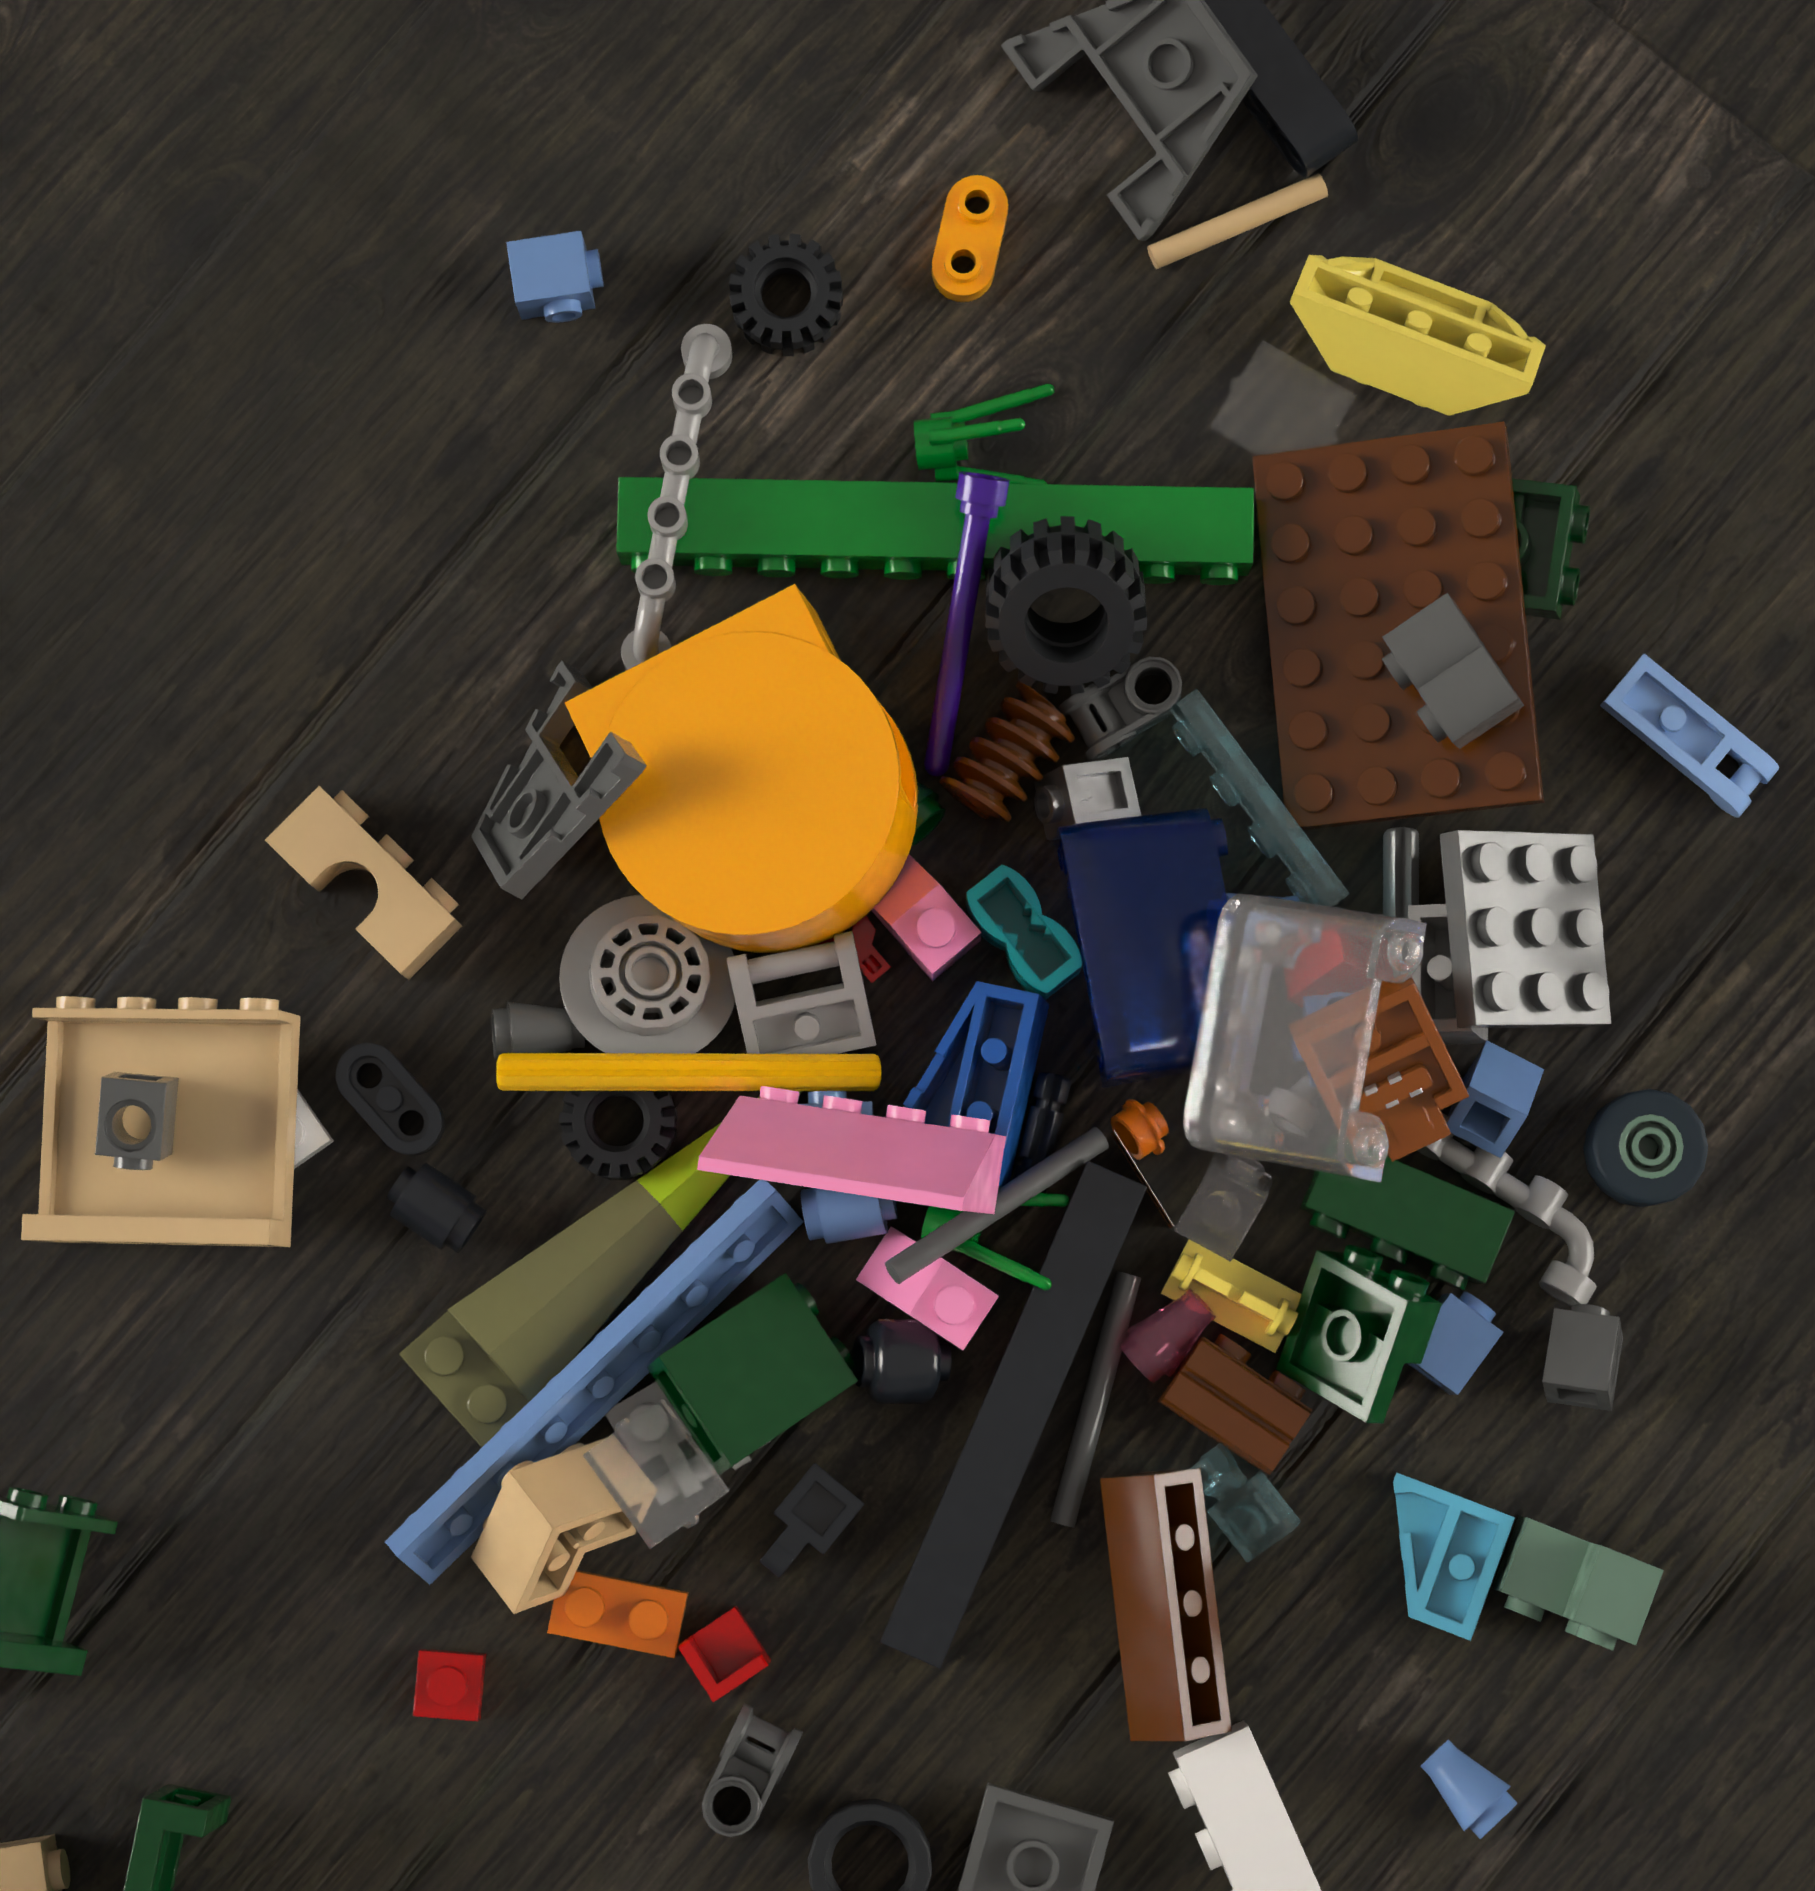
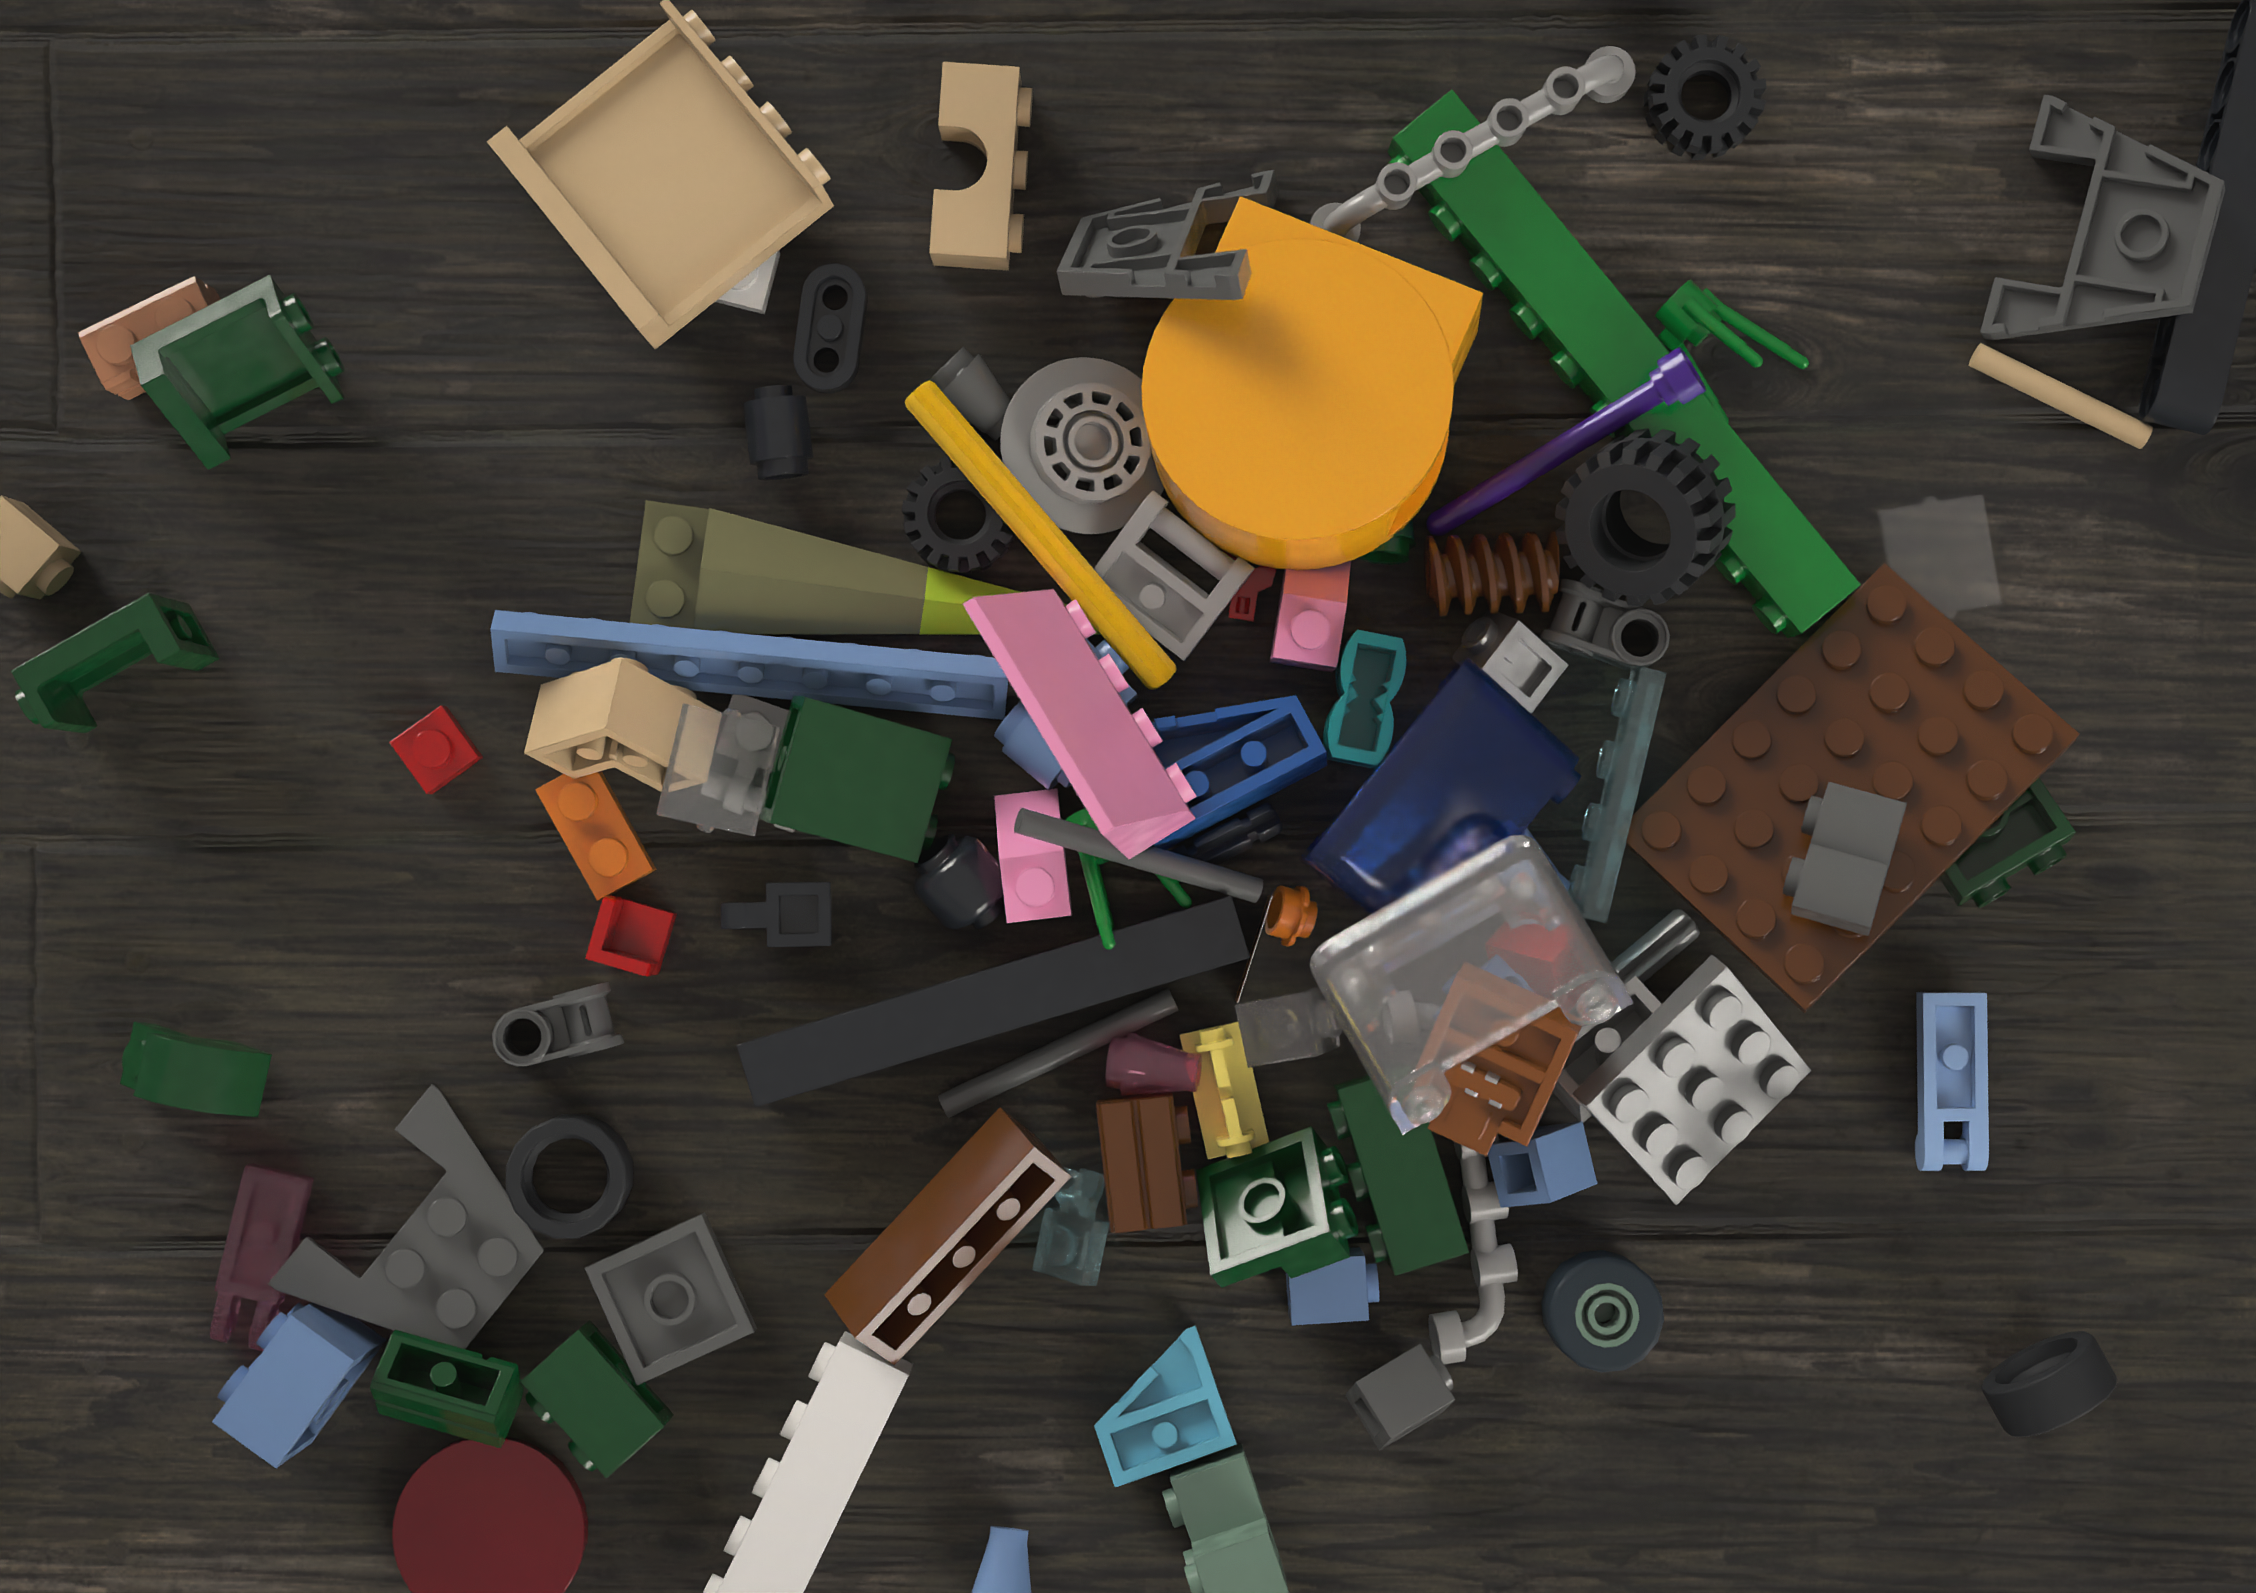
camera: 45 degrees right, 5 degrees up
dark grey brick [95,1072,179,1170] -> none
light orange plate [932,175,1008,302] -> none
light yellow wedge [1290,255,1546,416] -> none

